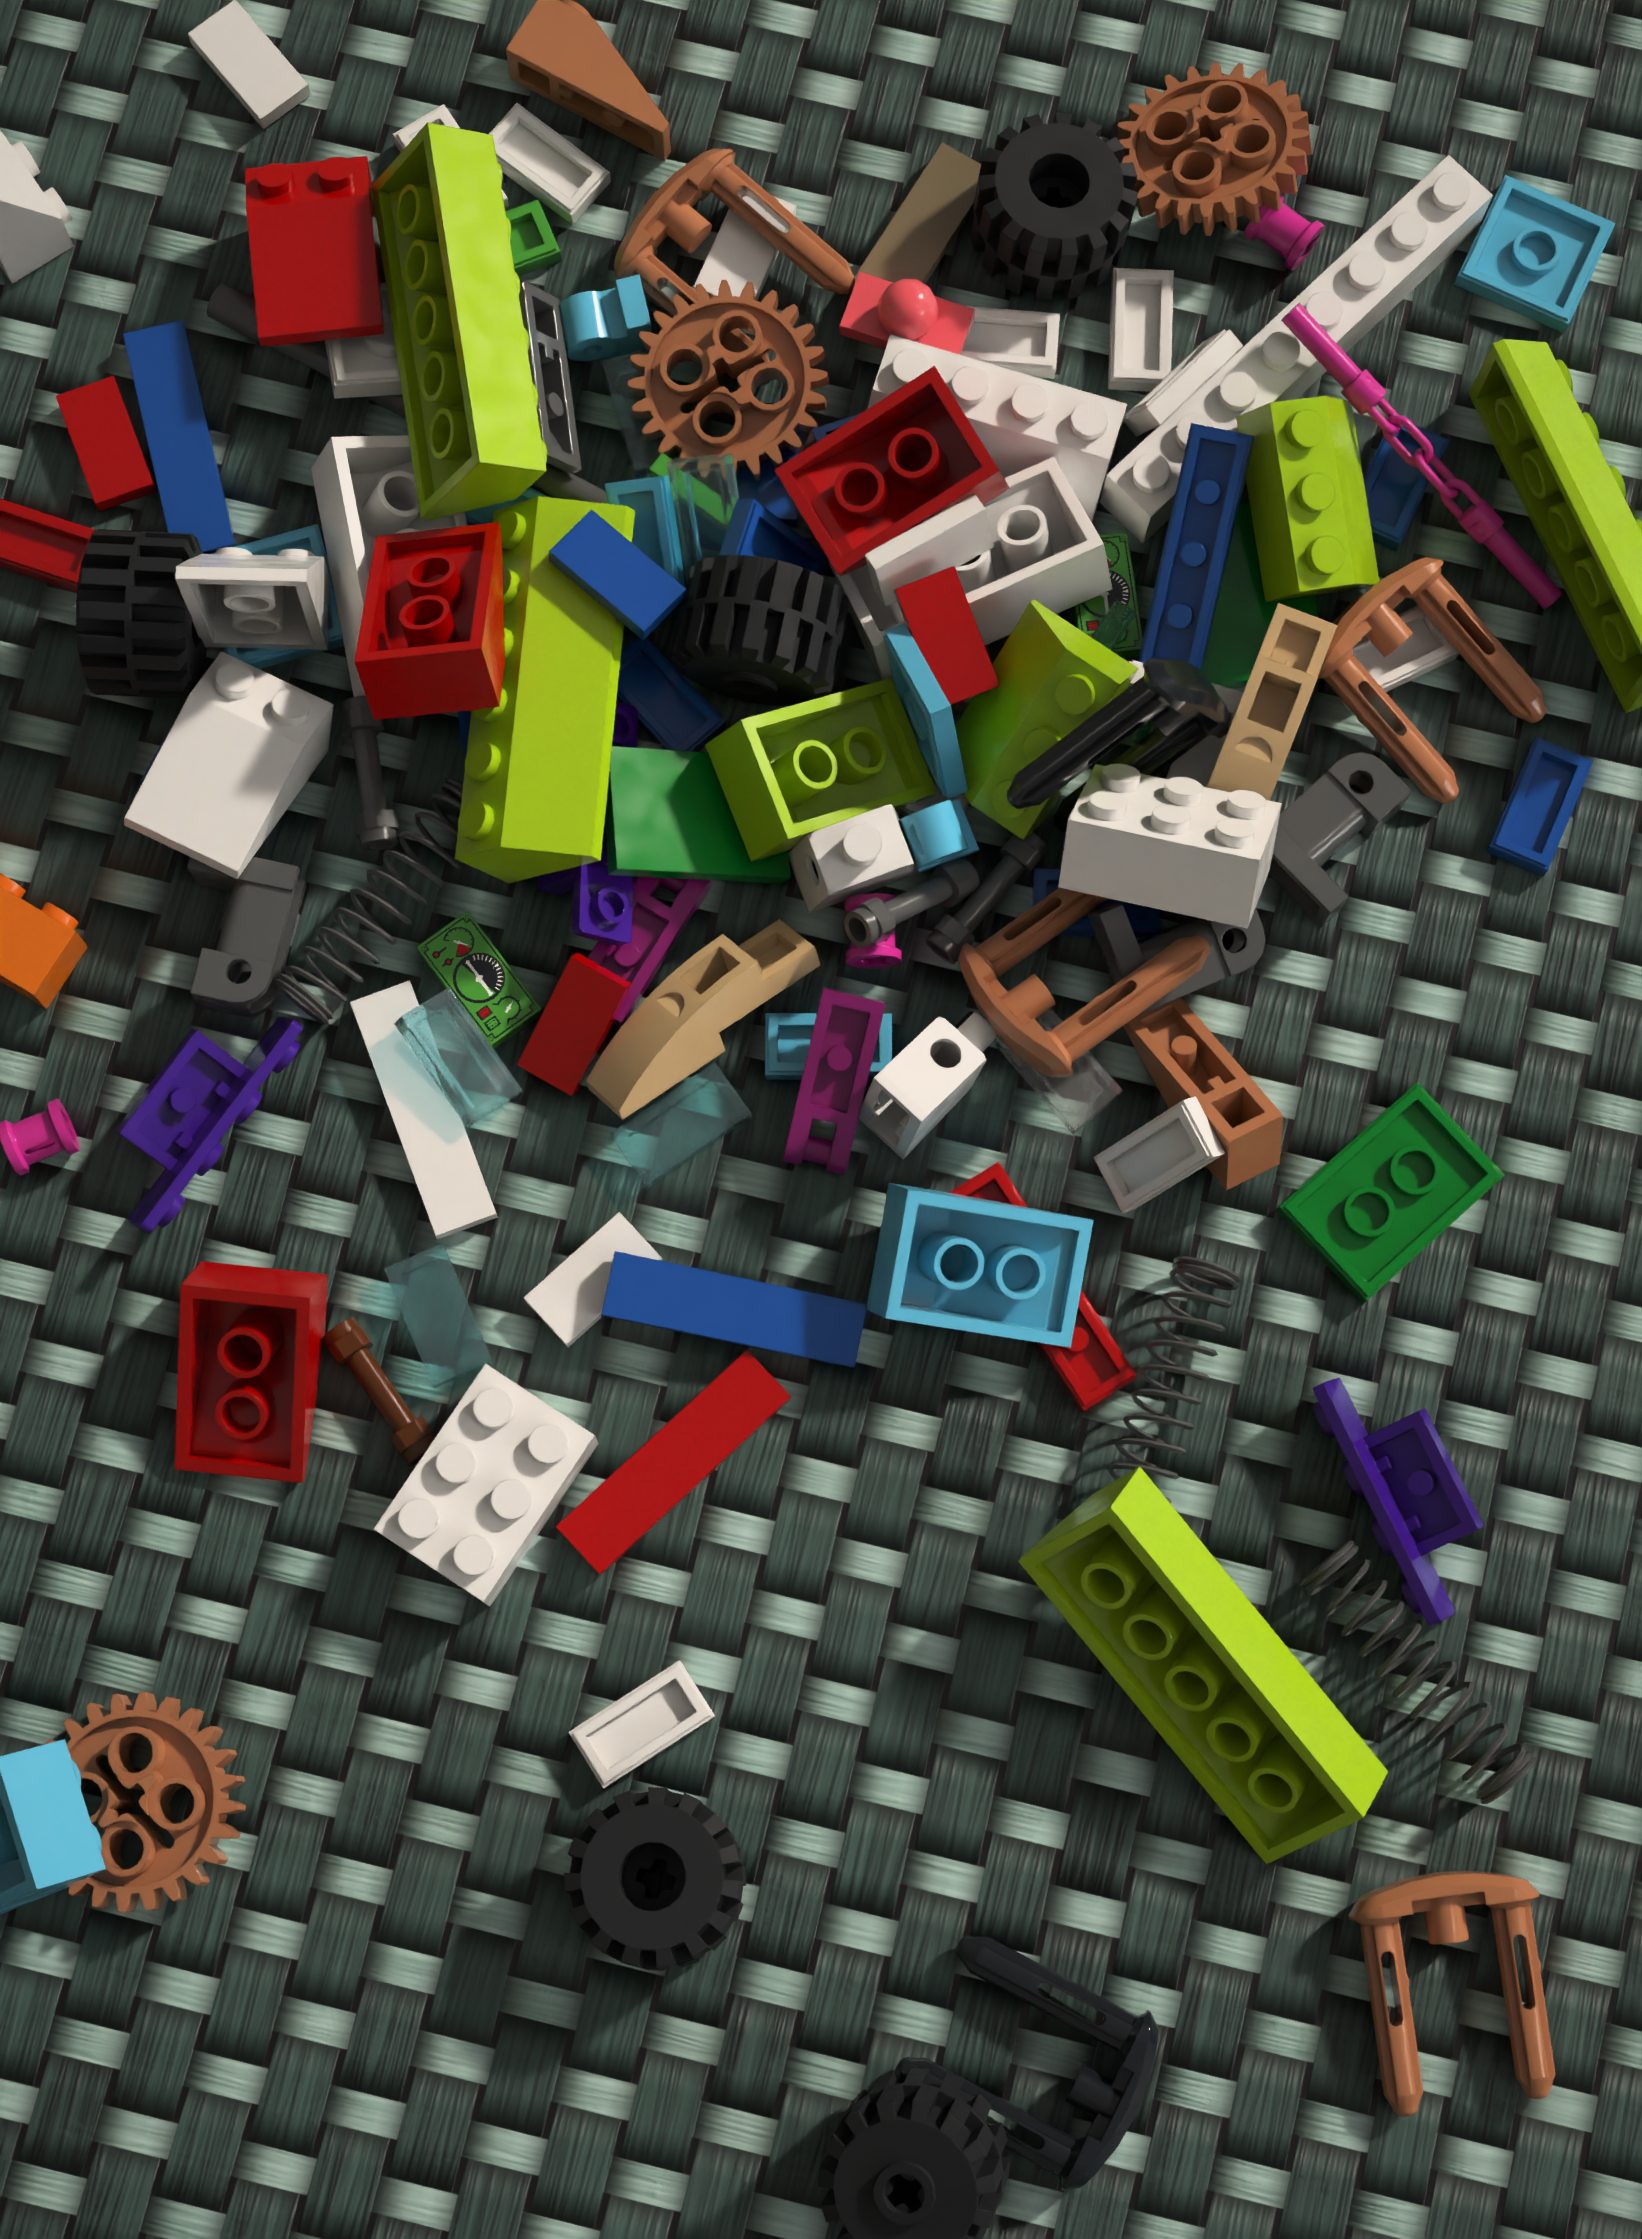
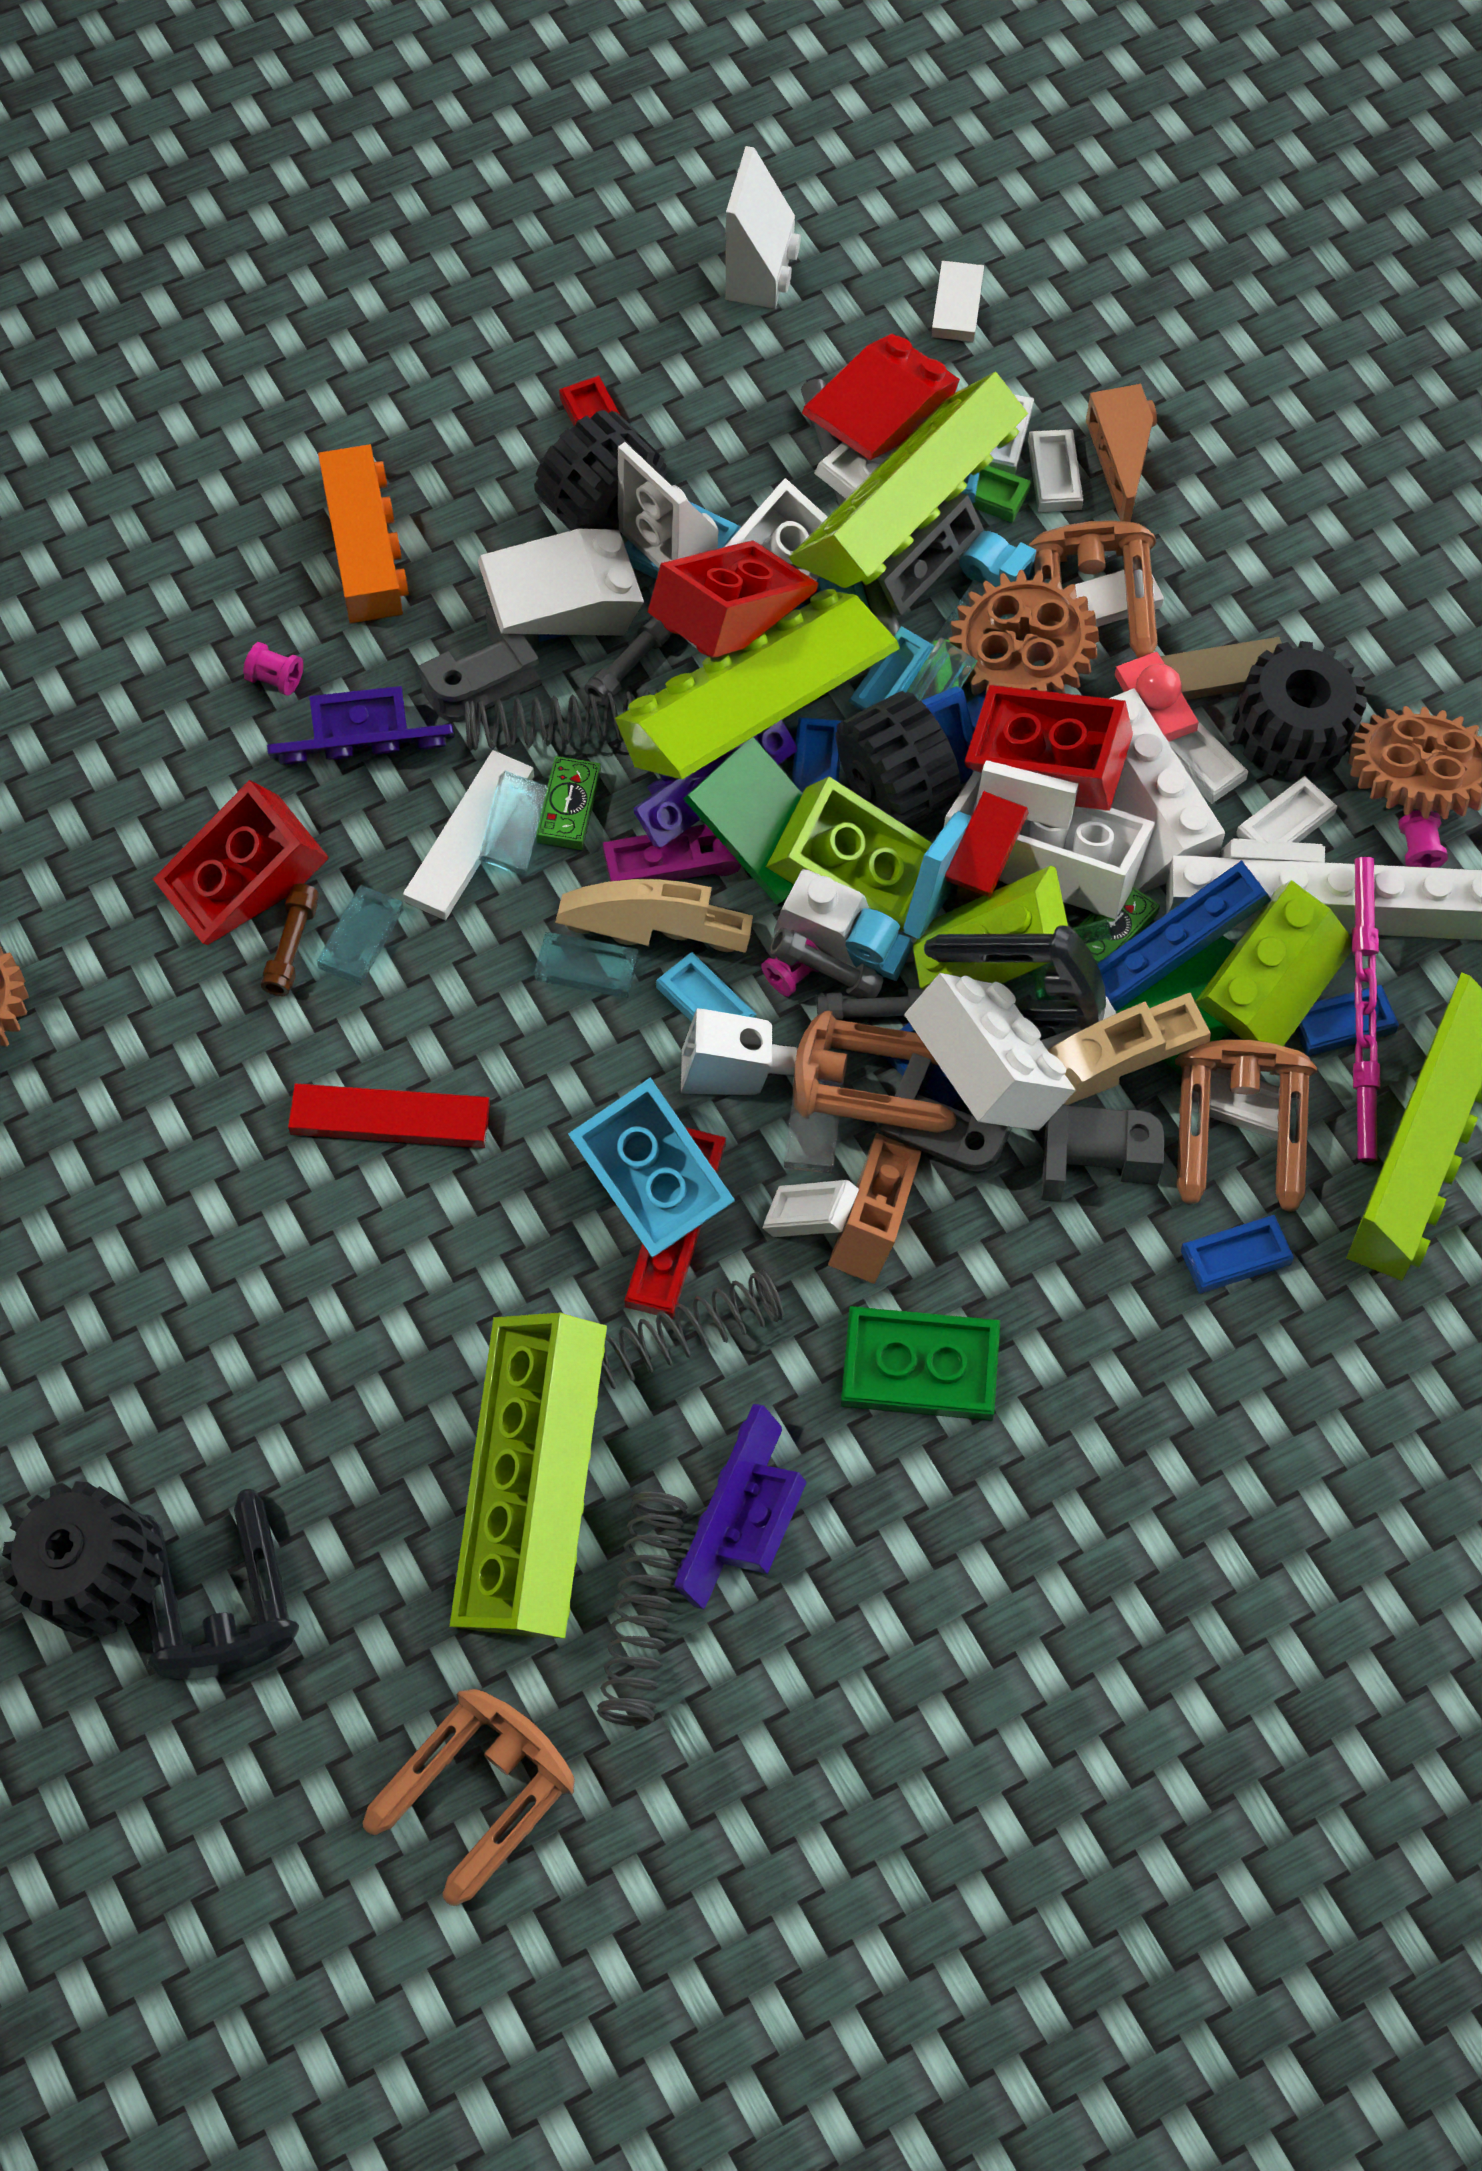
camera: 50 degrees right, 15 degrees down
red tile [56,375,157,512] -> none
blue tile [123,320,237,554] -> none
white brick [374,1363,599,1607] -> none
red tile [517,952,632,1096] -> none
white tile [524,1212,663,1347] -> none
blue tile [549,509,686,640] -> none
black wheel [564,1787,746,1971] -> none
white tile [568,1660,715,1789] -> none
blue tile [601,1251,867,1368] -> none
magenta plate [782,988,886,1176] -> none

